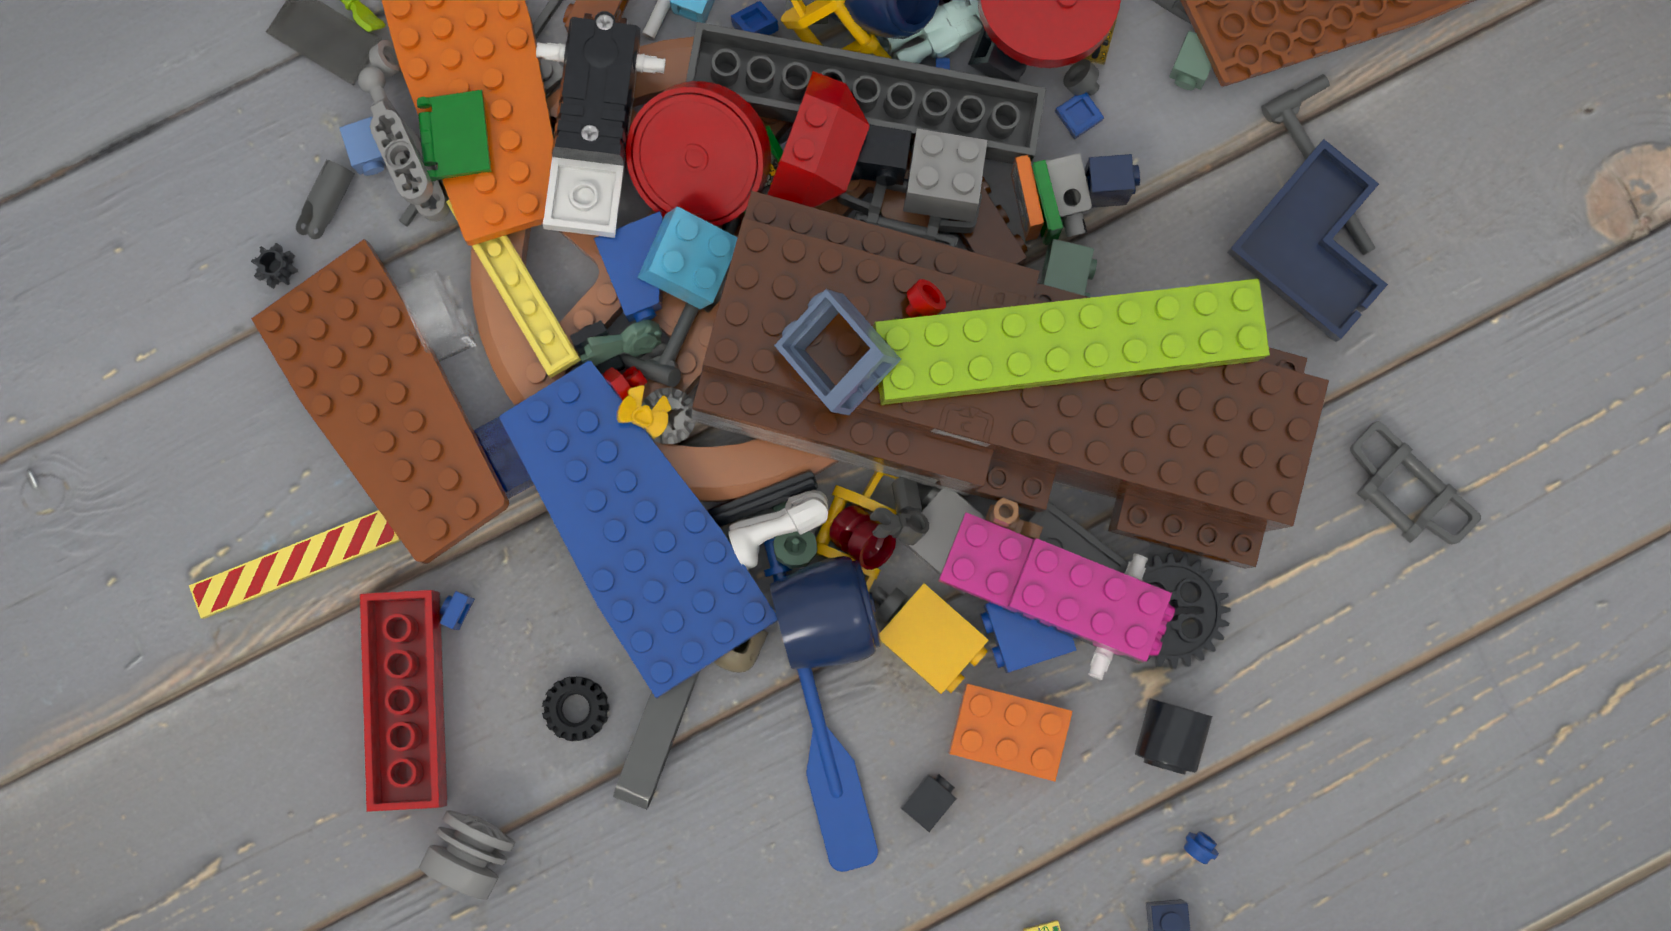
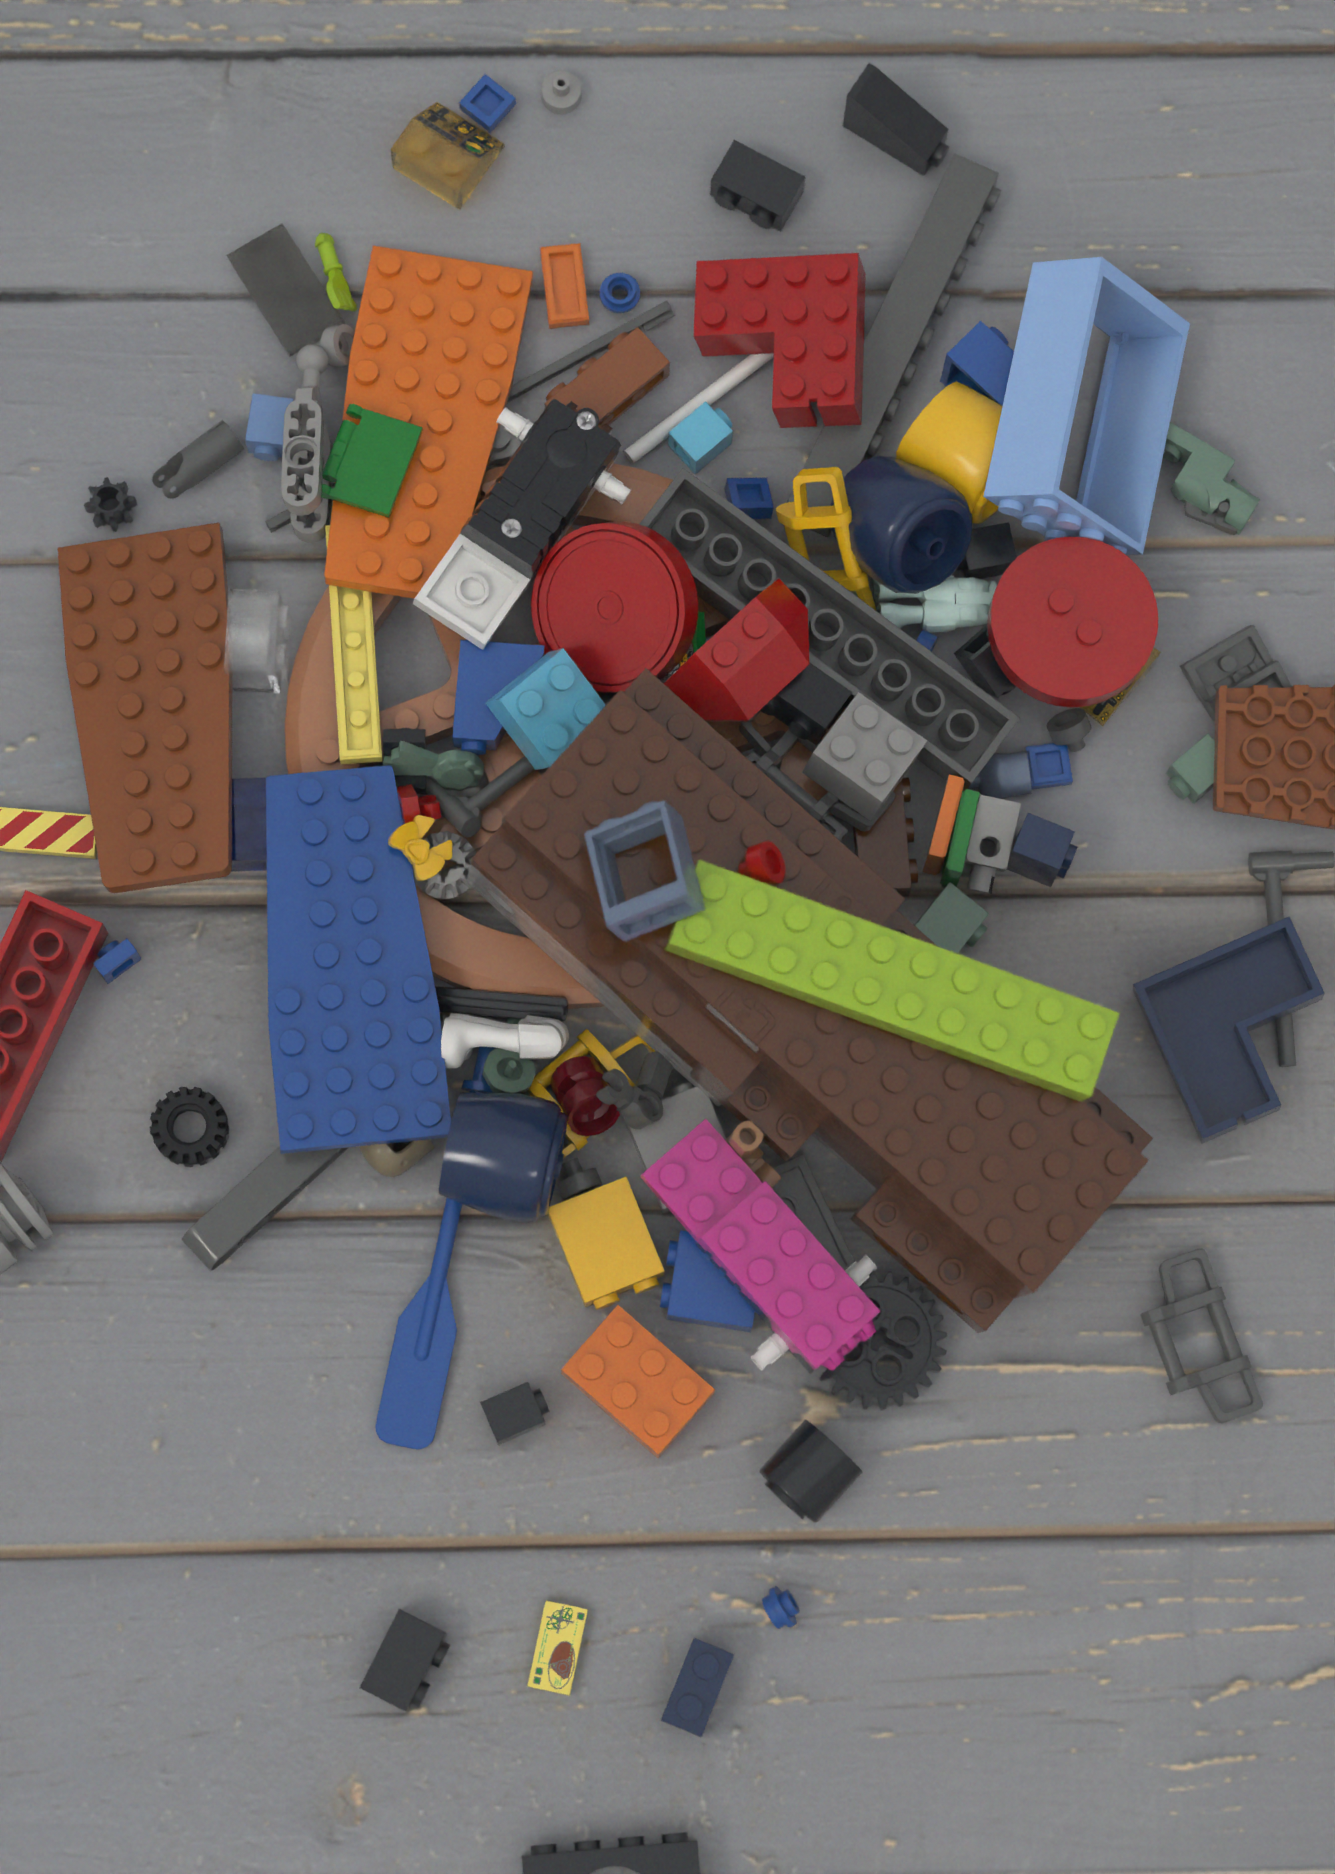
camera: 15 degrees right, 5 degrees down
none -> sand blue piece [967,751,1032,799]

